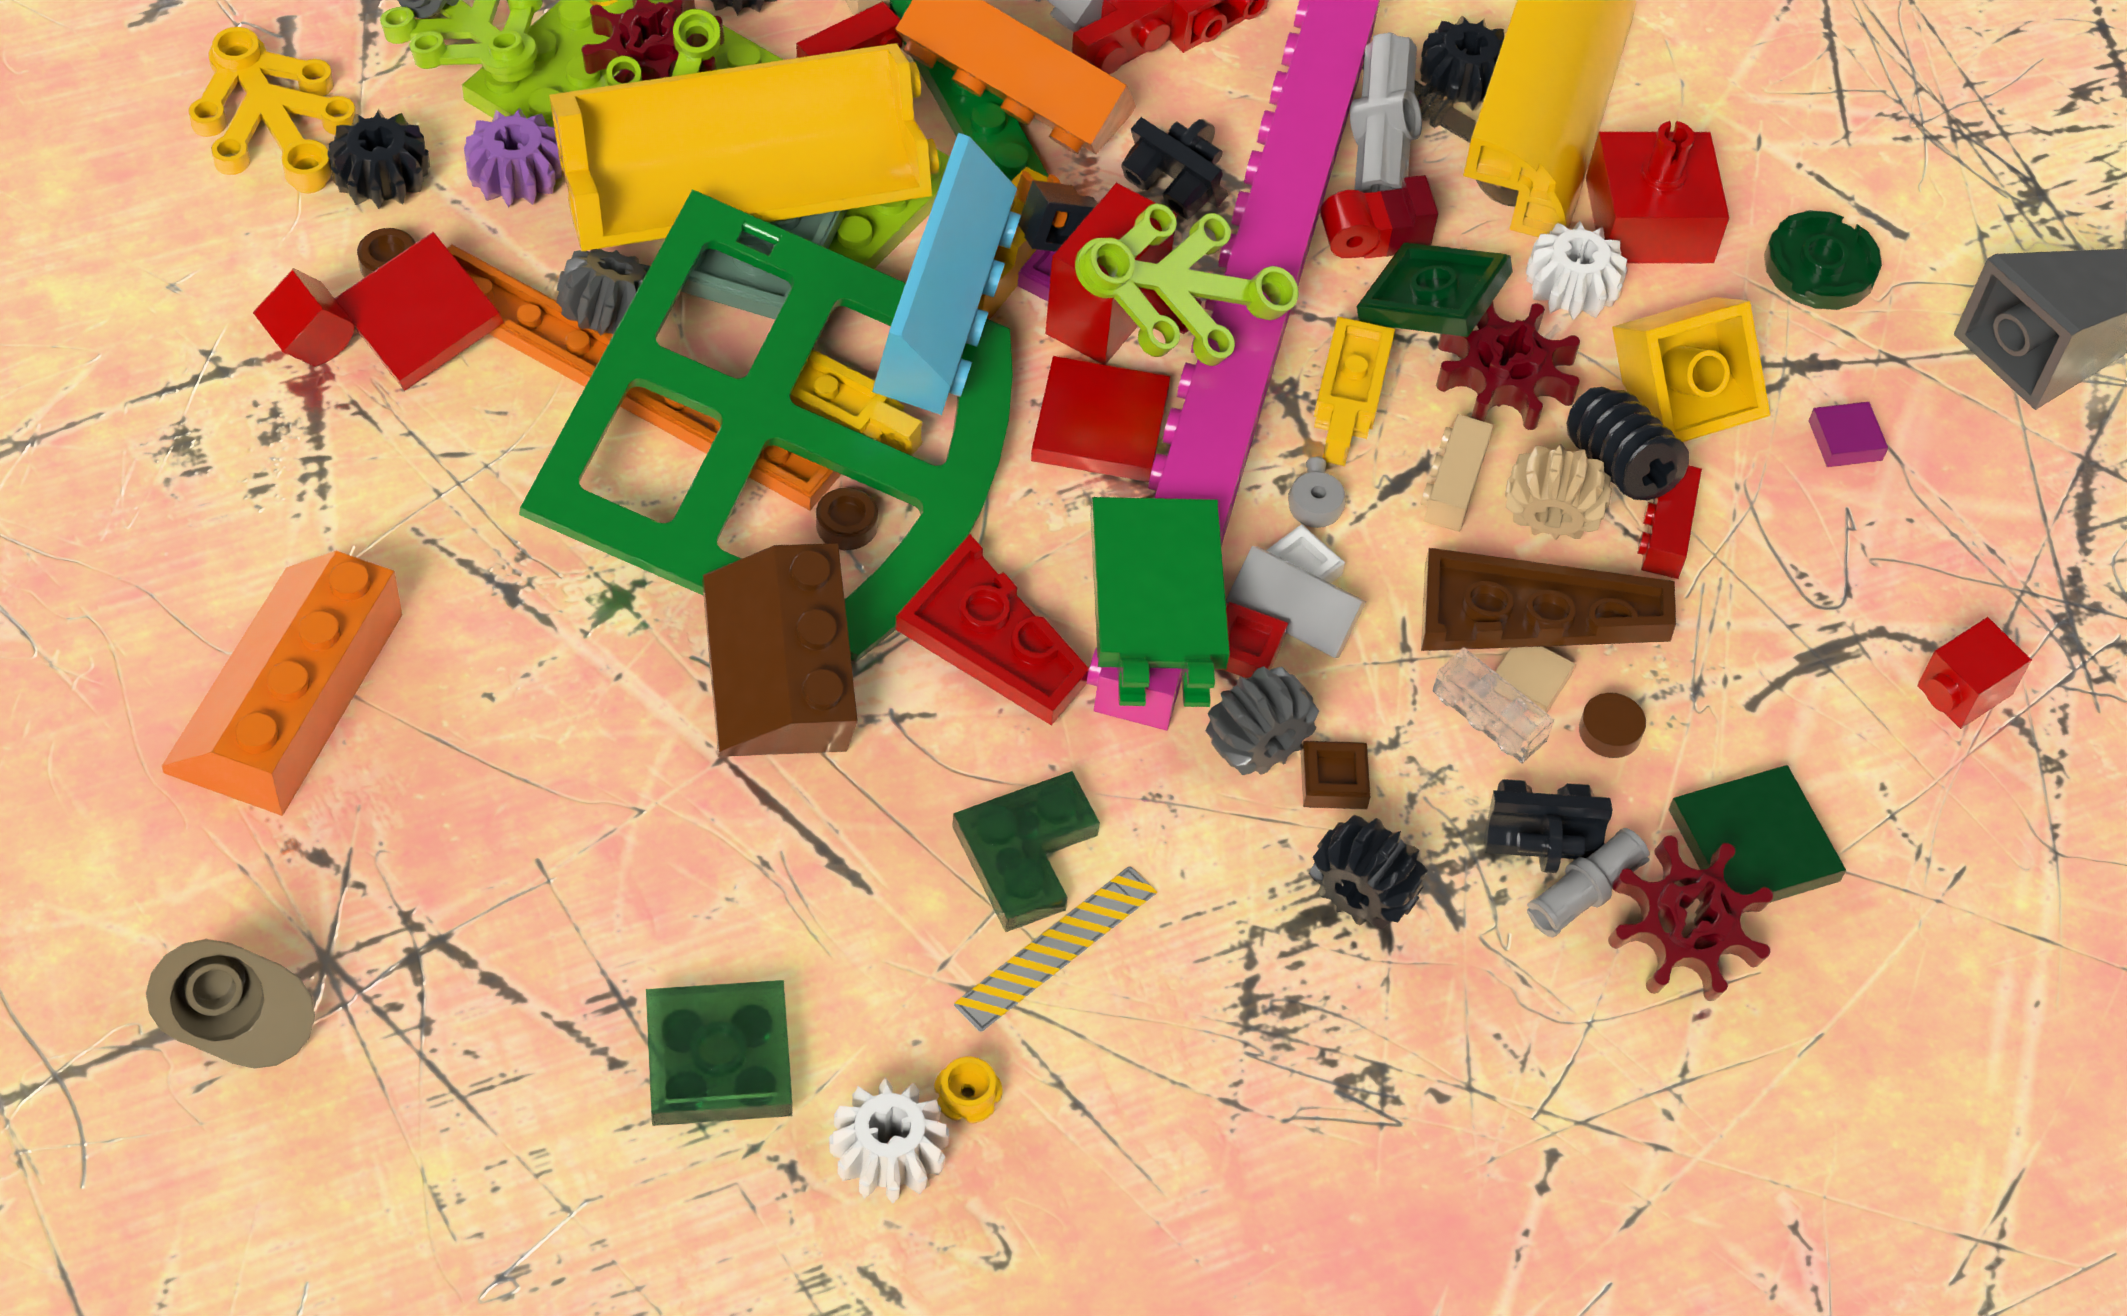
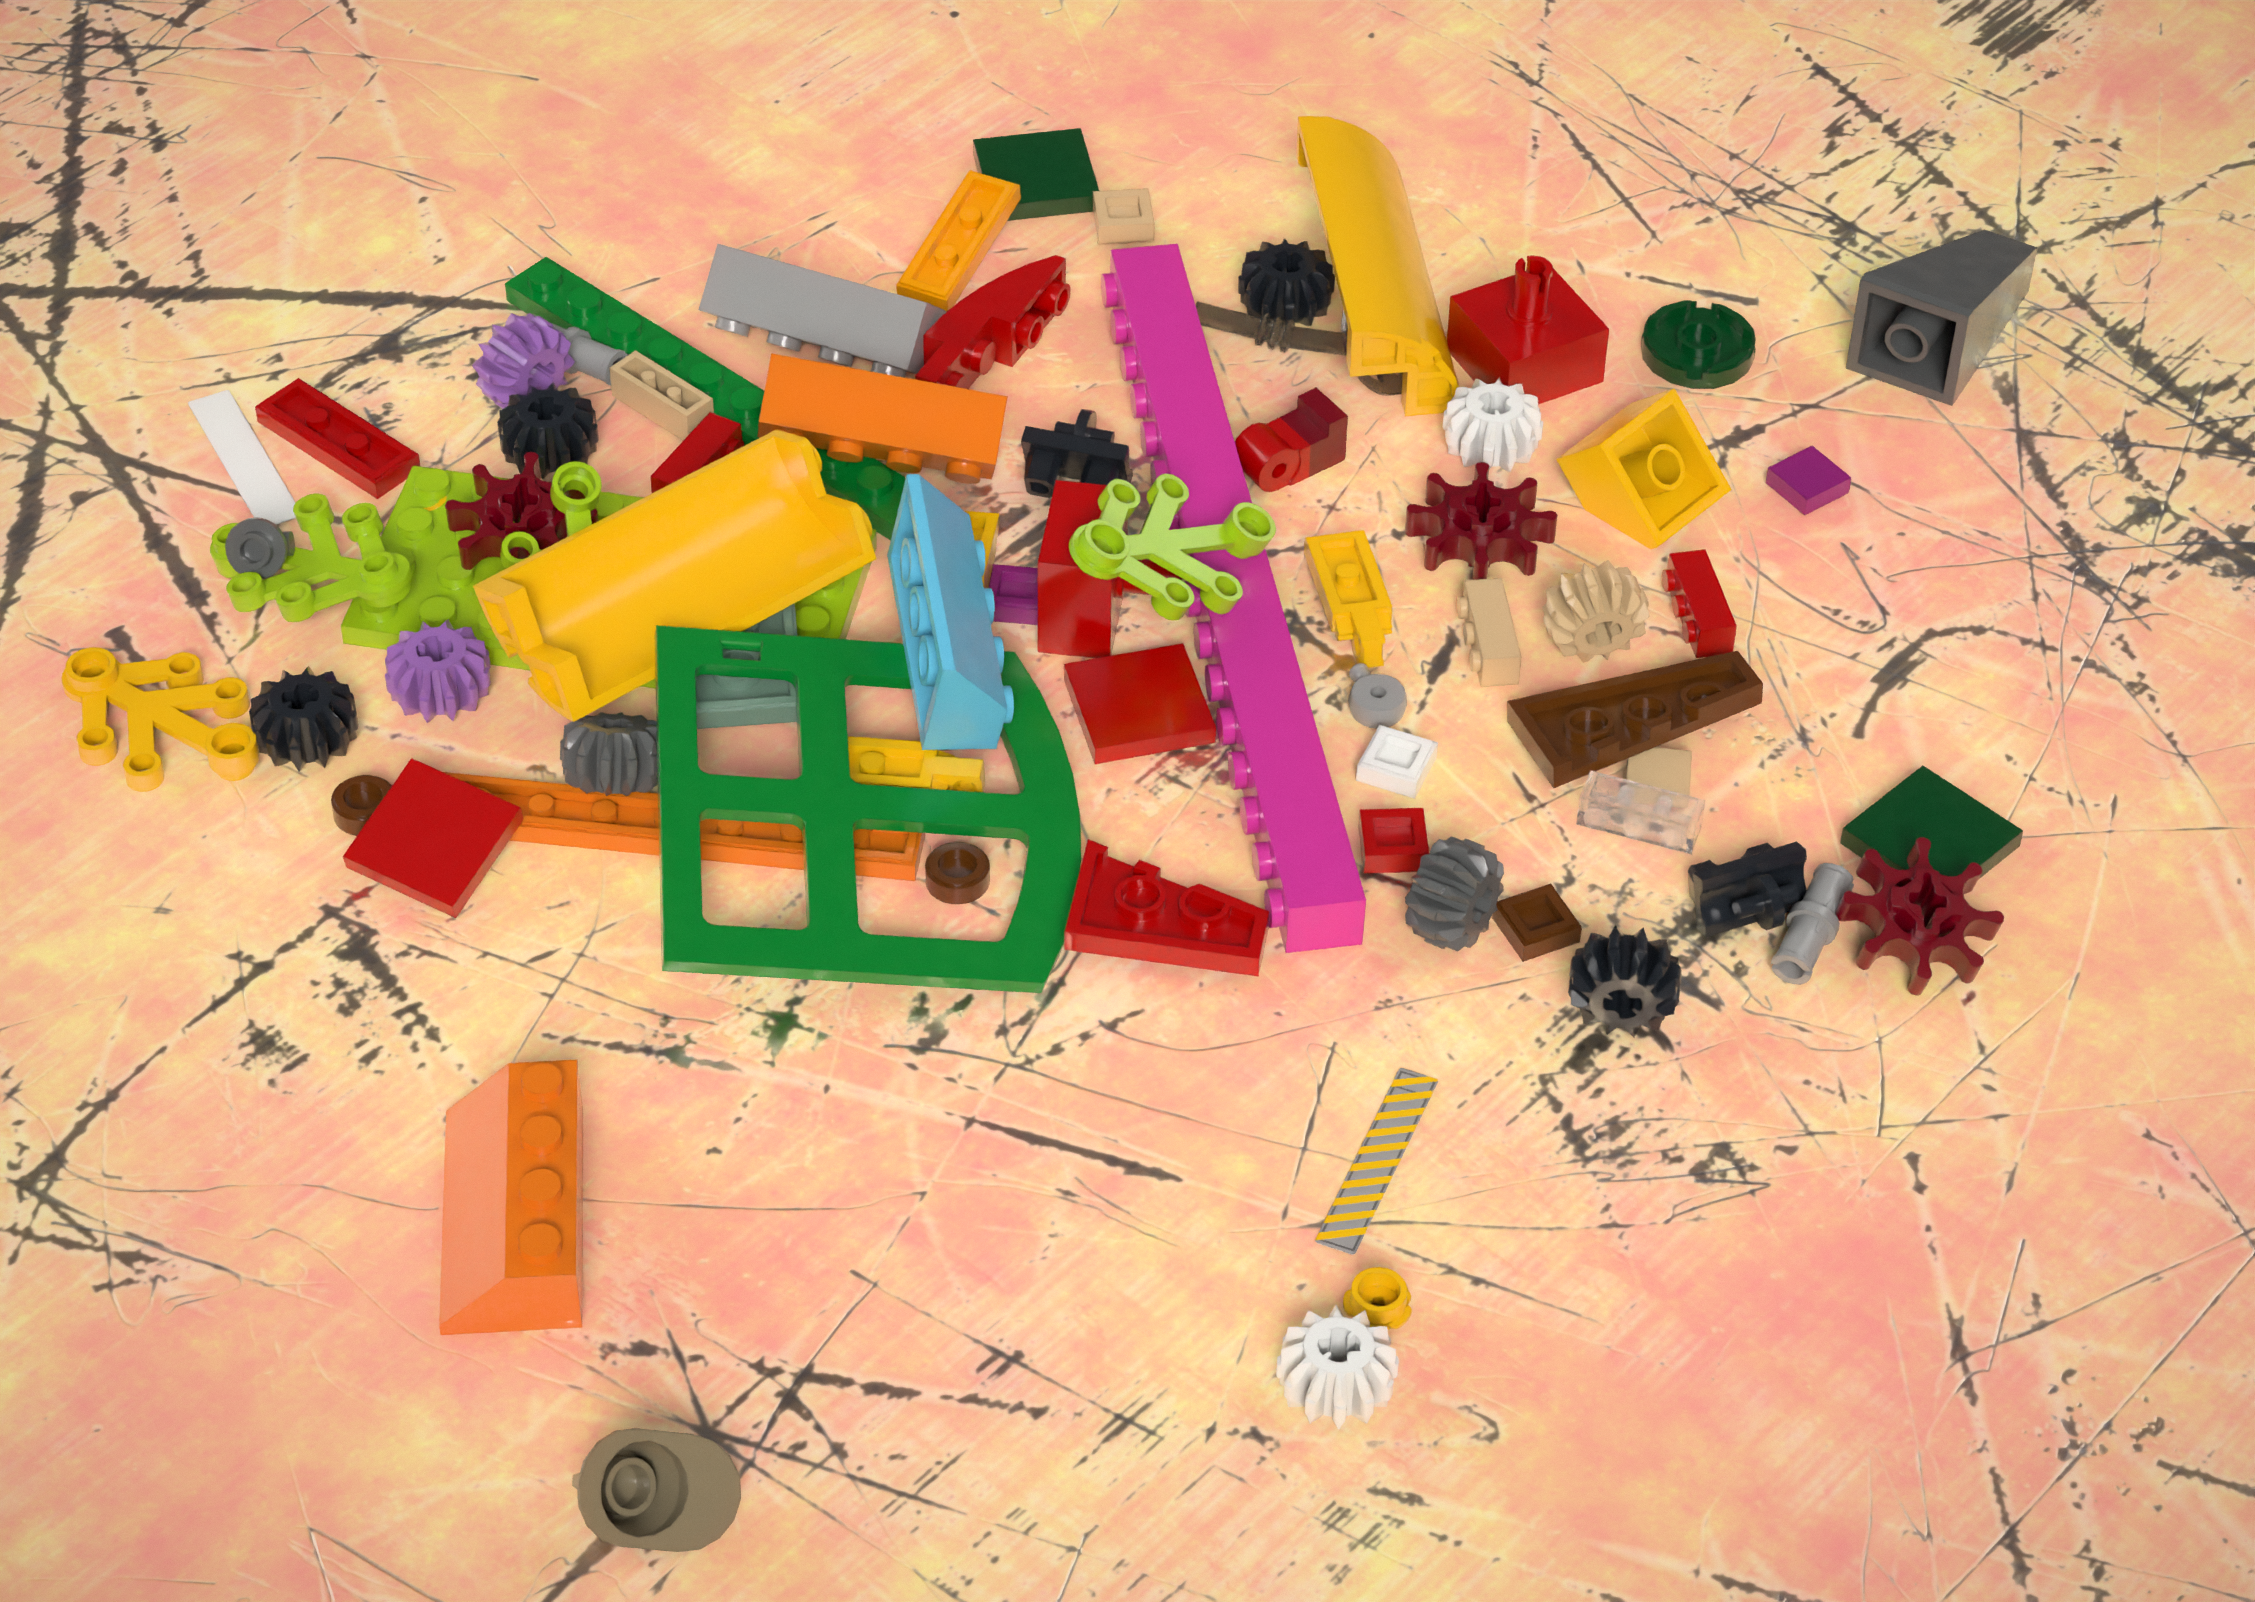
camera: 20 degrees left, 10 degrees down
red piece [253,268,355,367] -> none
clear green plate [646,980,793,1126] -> none
reddish brown slope [702,543,858,757] -> none
clear green plate [952,771,1100,933] -> none
black piece [1016,171,1098,252] -> none
green tile [1090,497,1230,707] -> none
light grey tile [1225,546,1366,658] -> none
light grey piece [1350,32,1422,193] -> none
dark green tile [1357,243,1513,337] -> none
black piece [1566,387,1689,500] -> none
reddish brown tile [1579,693,1646,758] -> none
red brick [1917,617,2032,729] -> none

